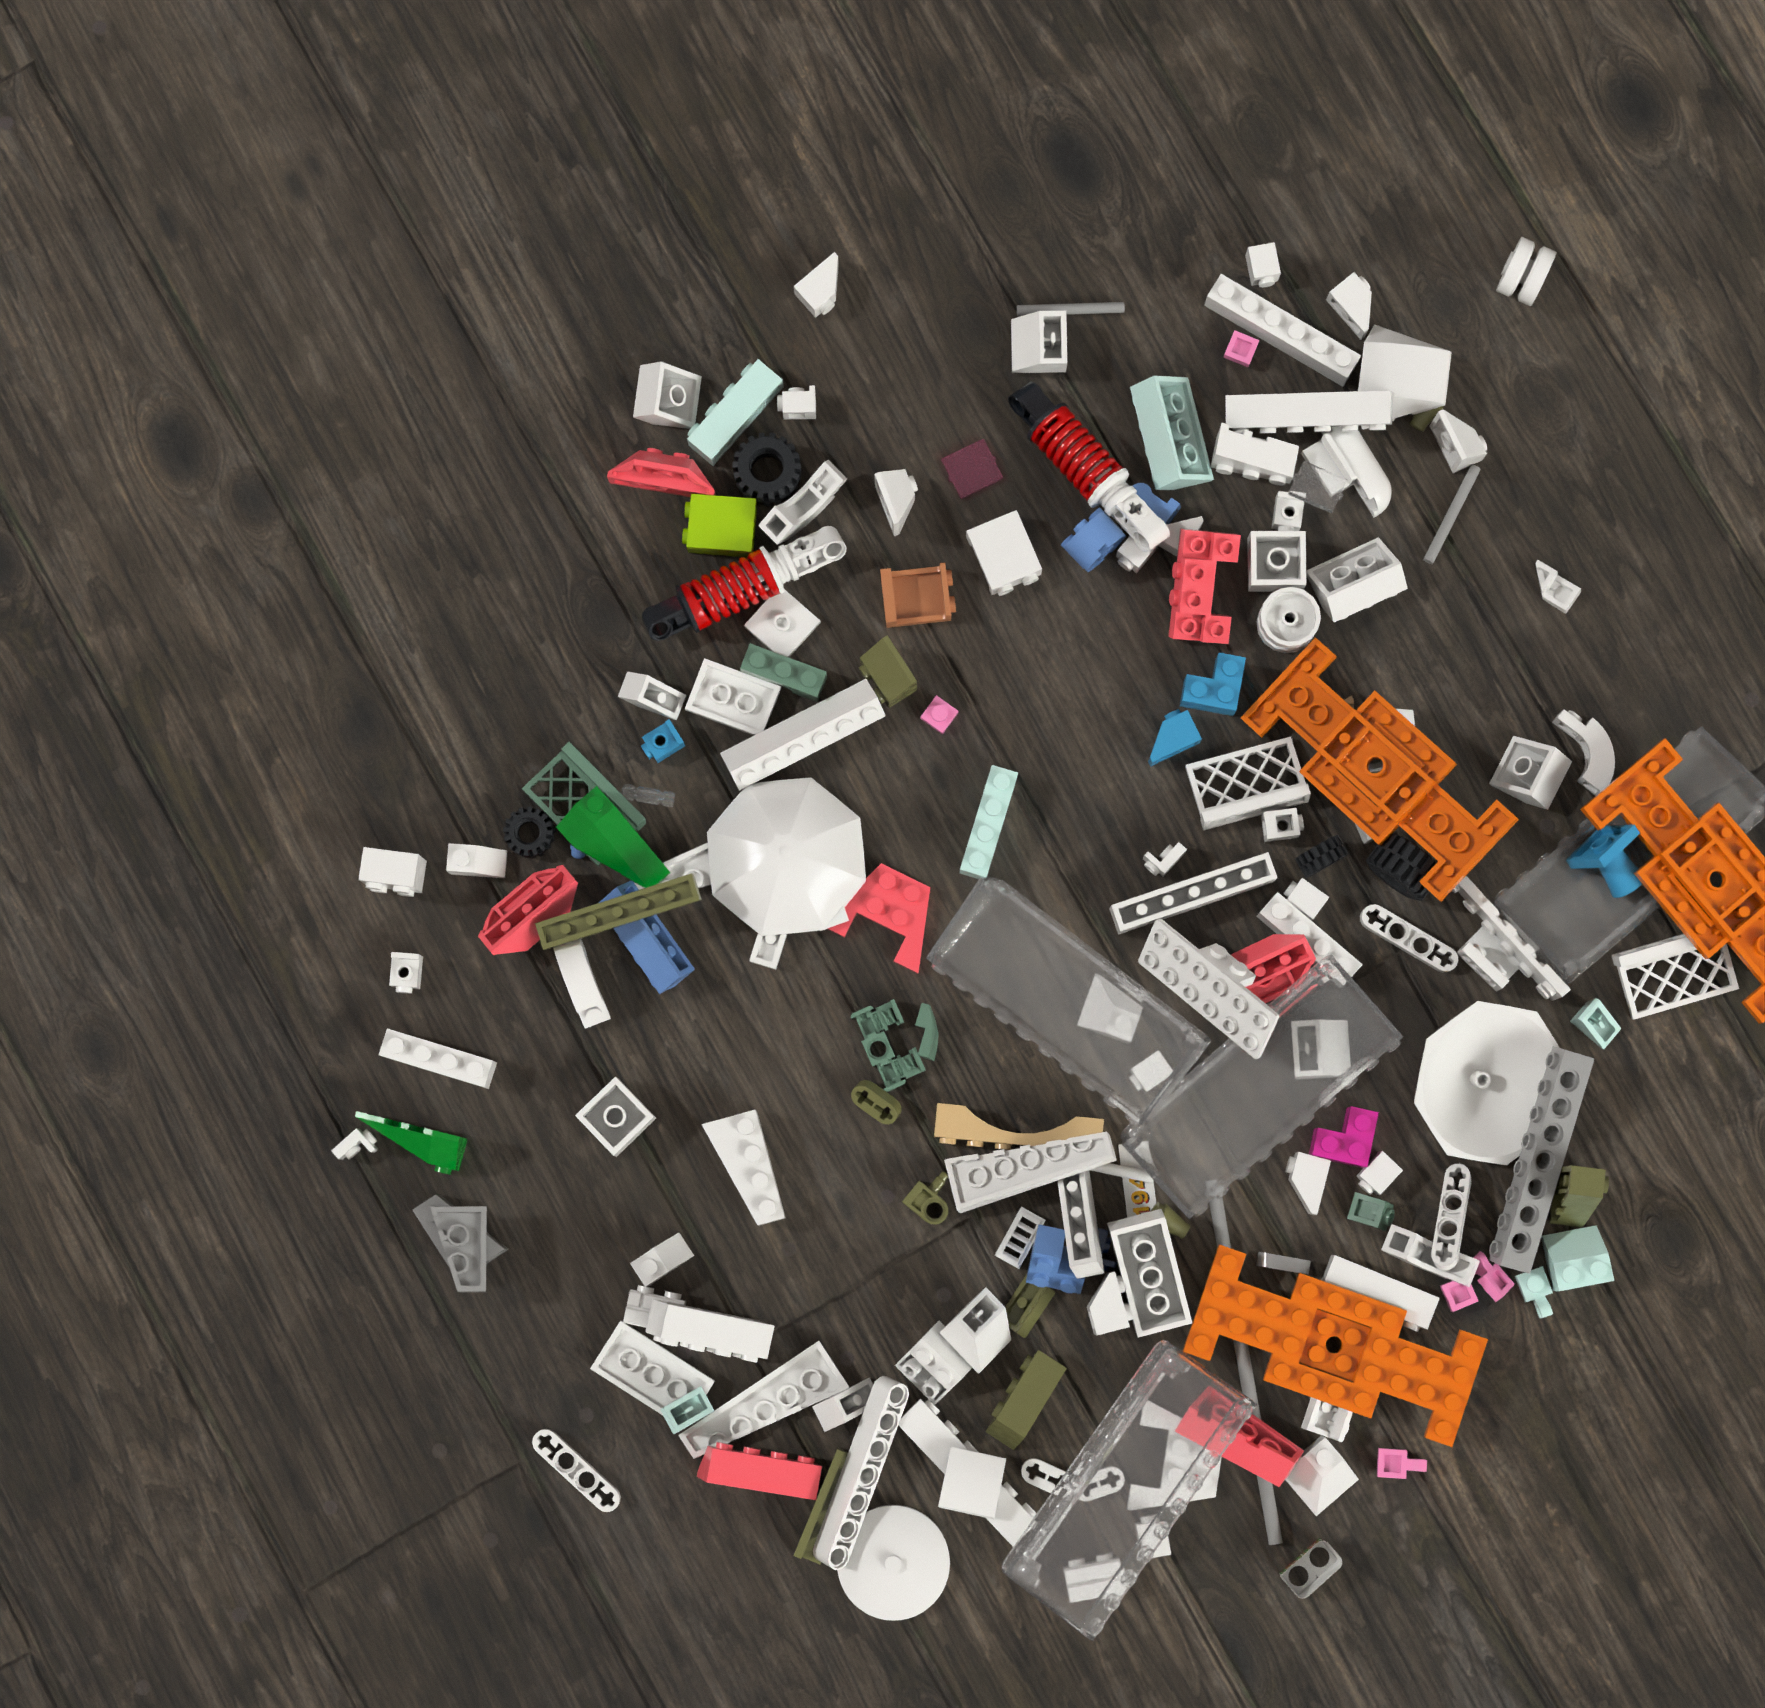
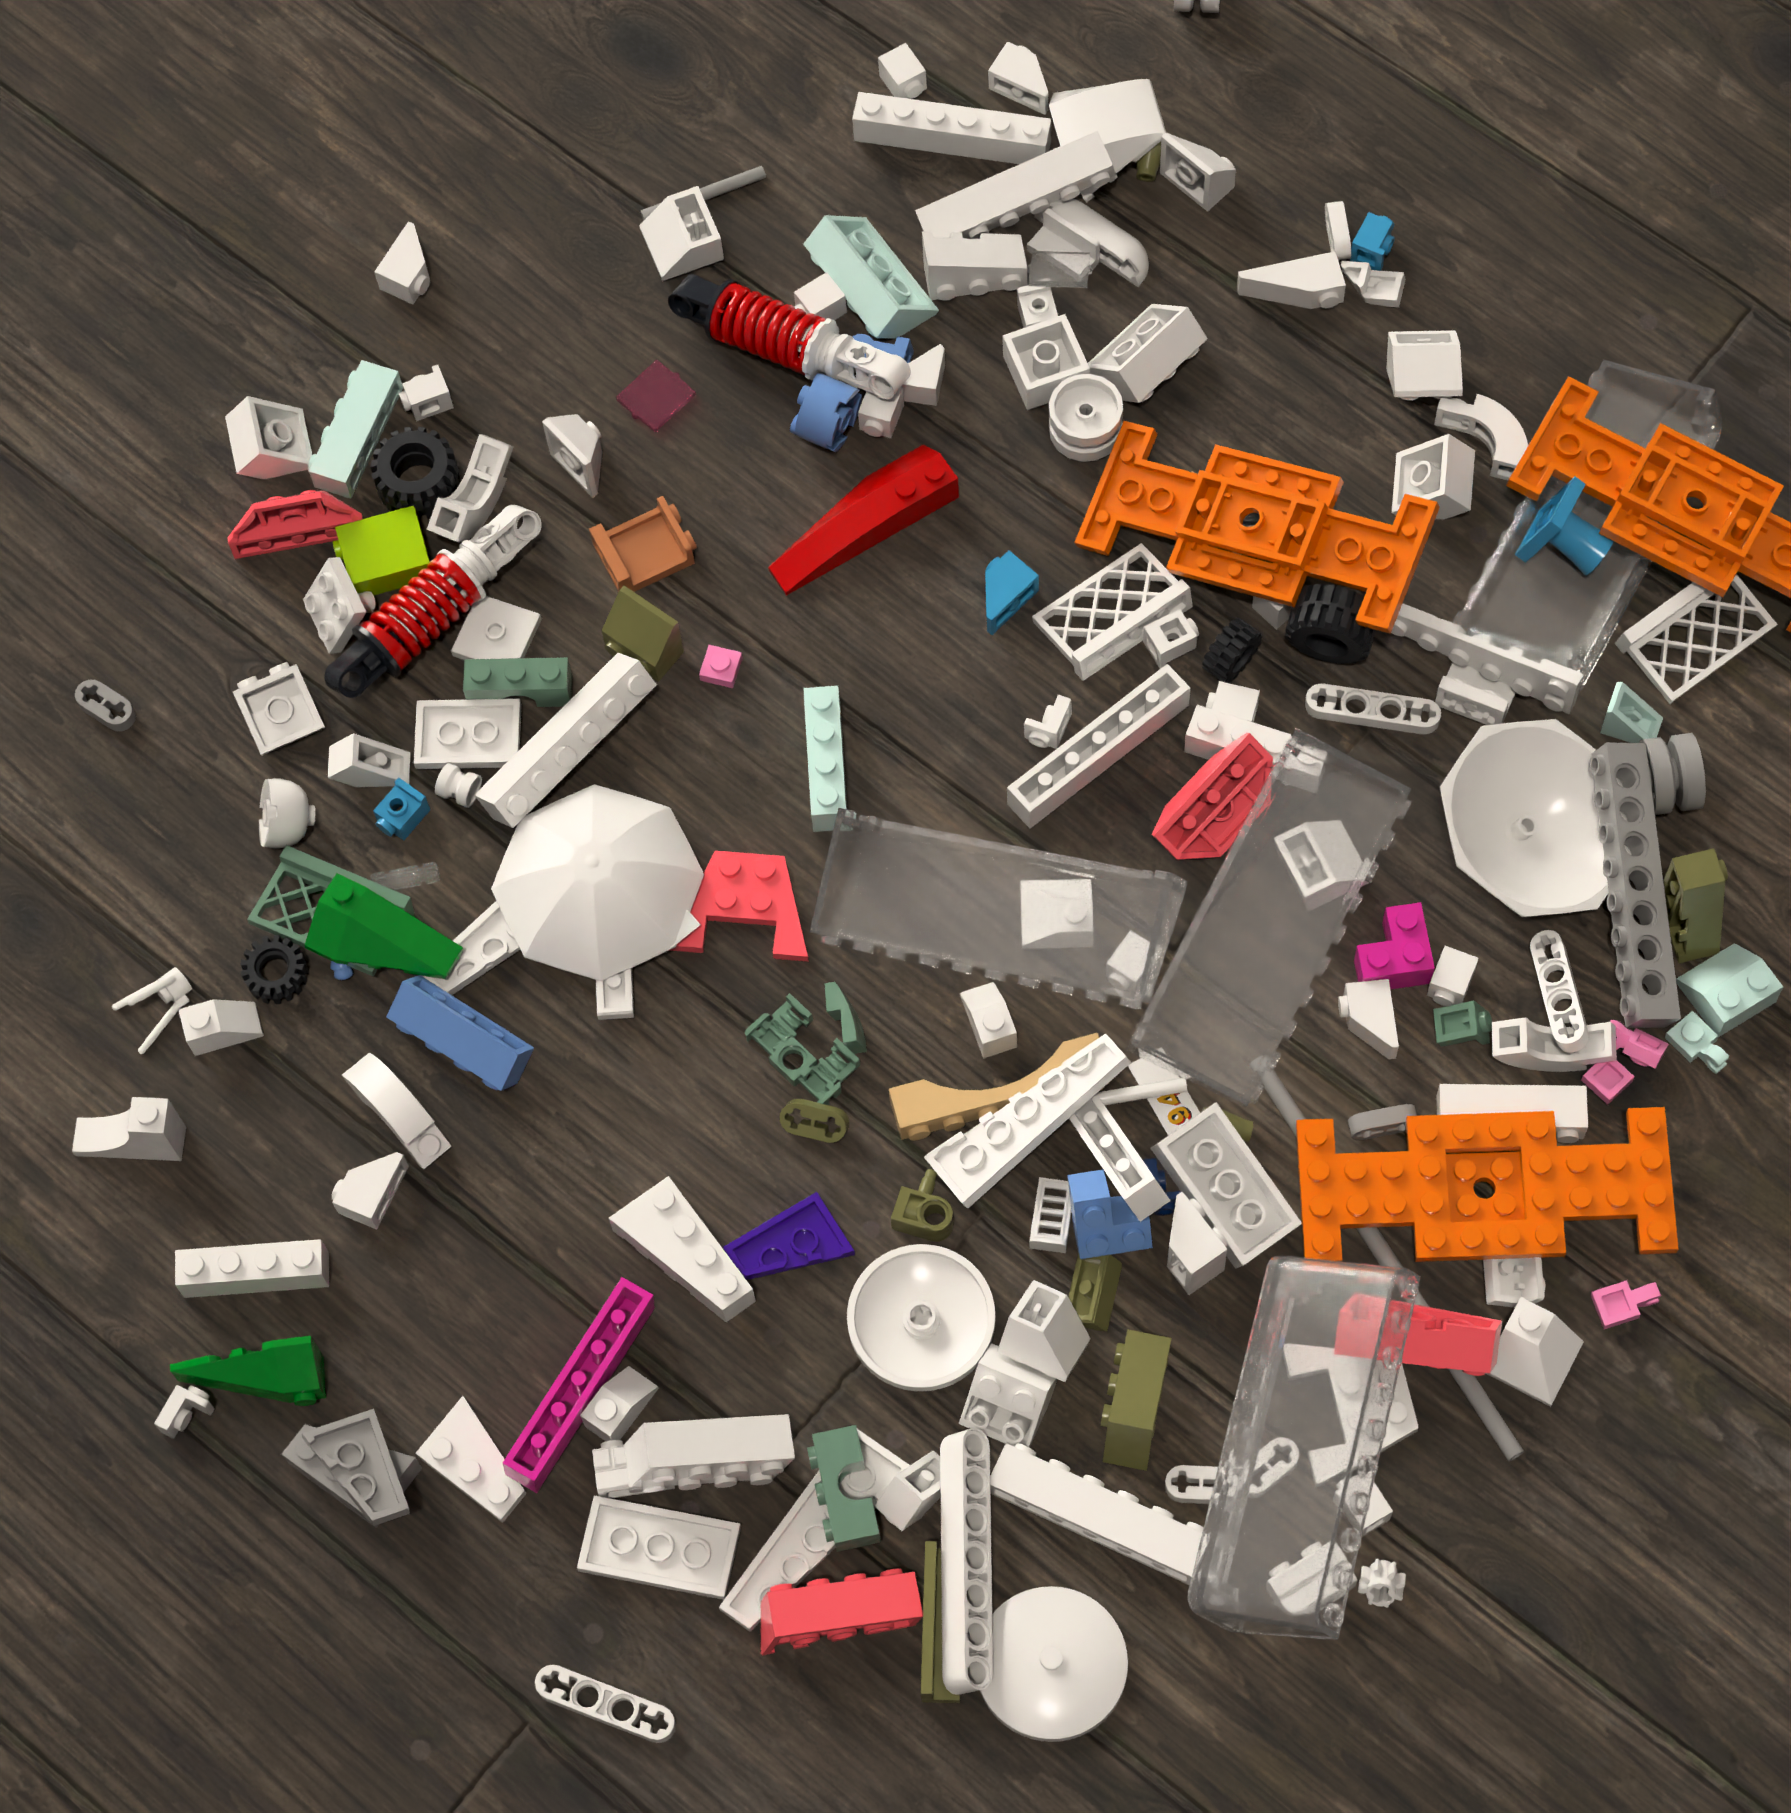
camera: 20 degrees left, 15 degrees down
white brick [359,847,427,897] -> none
white brick [389,952,423,994] -> none
coral wedge [478,865,578,955] -> none
olive plate [535,873,702,950] -> none
white brick [575,1077,656,1157] -> none
light aqua slope [660,1386,714,1434] -> none
white slope [938,1447,1006,1519] -> none
white panel [966,510,1042,596] -> none
white bracket [1138,918,1279,1059] -> none
coral bracket [1169,528,1241,644] -> none
dark azure brick [1180,653,1246,716] -> none
bright pink plate [1223,330,1259,367] -> none
white piece [1279,1538,1342,1598] -> none
light grey bar [1423,465,1481,564] -> none
none -> white arch [72,1097,186,1161]
none -> light grey beam [75,680,136,731]
none -> white plant [112,967,192,1054]
none -> white plate [233,662,325,756]
none -> white cylinder [259,778,315,848]
none -> white plate [303,557,375,654]
none -> white slope [332,1152,409,1230]
none -> white wing [415,1396,526,1523]
none -> white wheel [435,763,482,808]
none -> dark pink brick [502,1277,655,1493]
none -> dark purple wing [723,1192,855,1280]
none -> red wedge [768,444,959,596]
none -> white brick [794,272,847,320]
none -> sand green arch [807,1425,881,1552]
none -> white dish [847,1244,995,1391]
none -> white slope [960,982,1017,1059]
none -> white slope [1237,251,1346,309]
none -> white beam [1325,201,1351,260]
none -> dark azure brick [1350,212,1395,271]
none -> white gear [1358,1559,1406,1608]
none -> white slope [1386,330,1463,400]
none -> light grey wheel [1639,733,1706,815]

